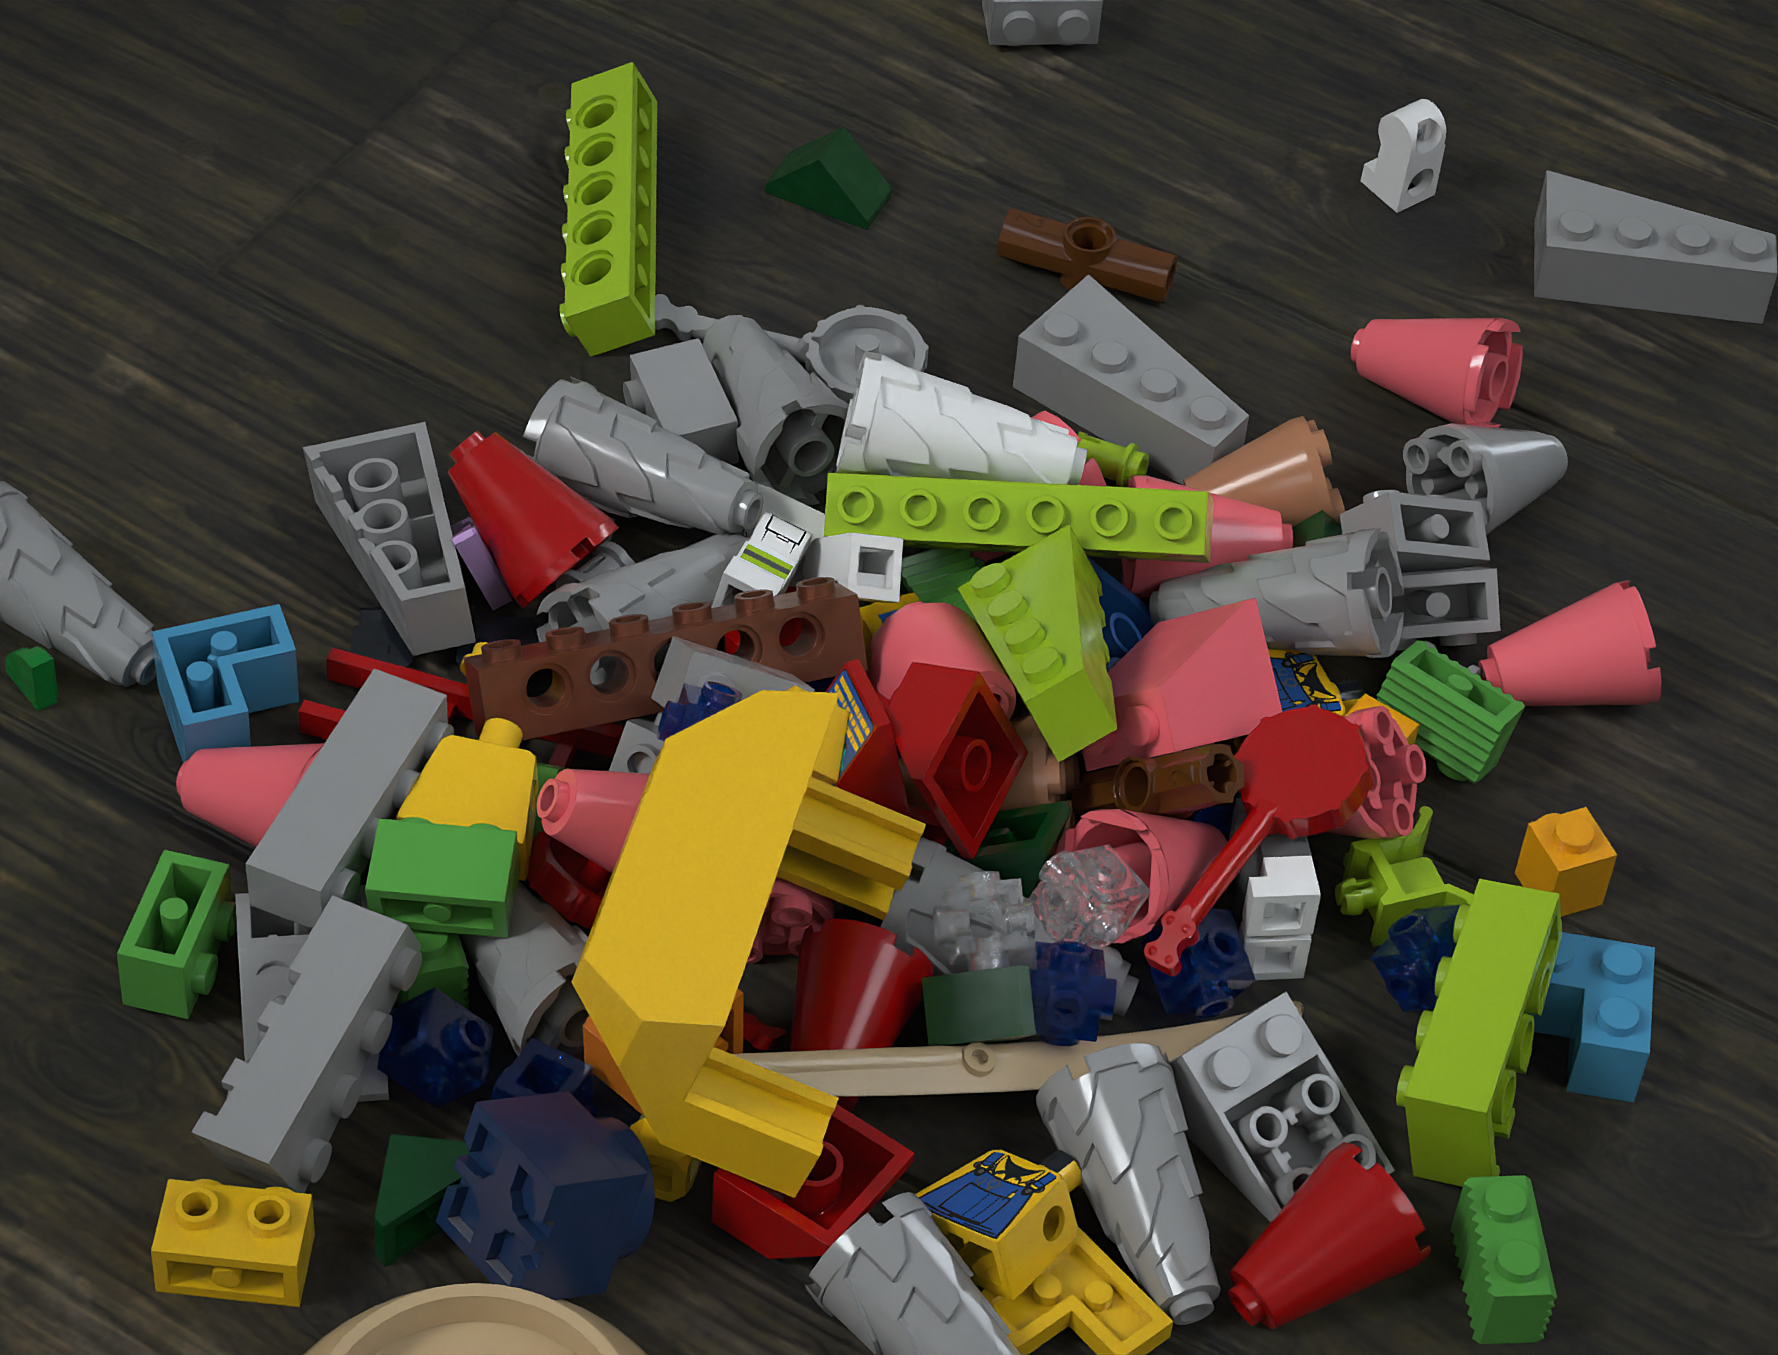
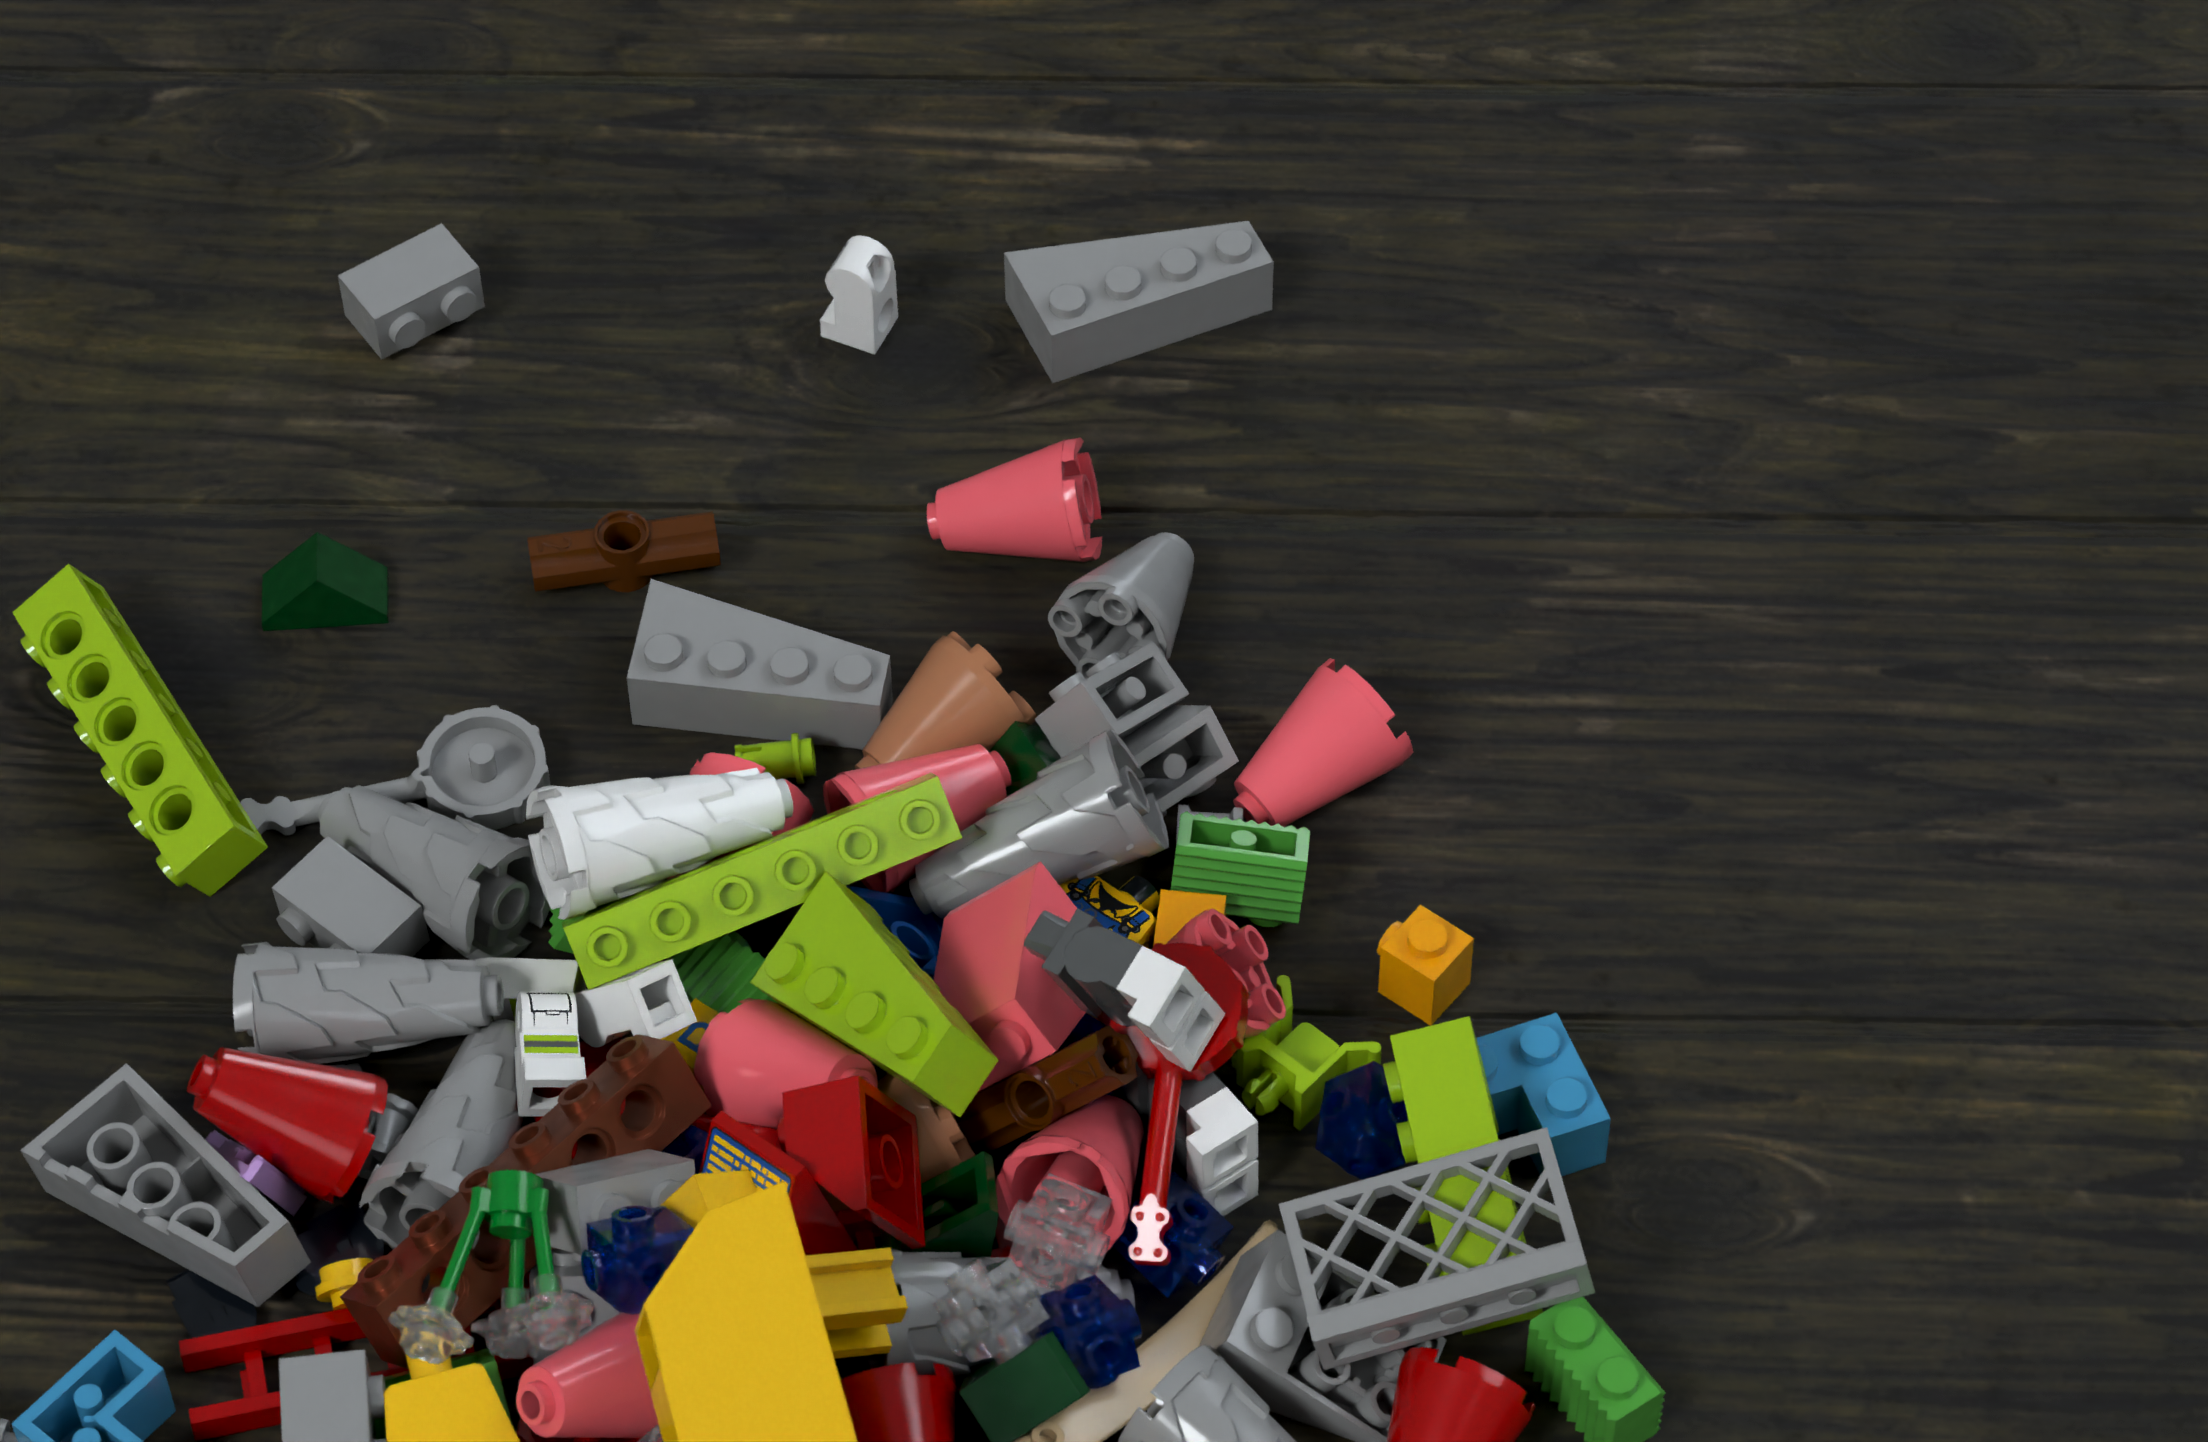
camera: 25 degrees left, 5 degrees up
none -> plant [388,1170,594,1364]
none -> hips [1024,908,1225,1072]
none -> light grey fence [1279,1127,1595,1370]

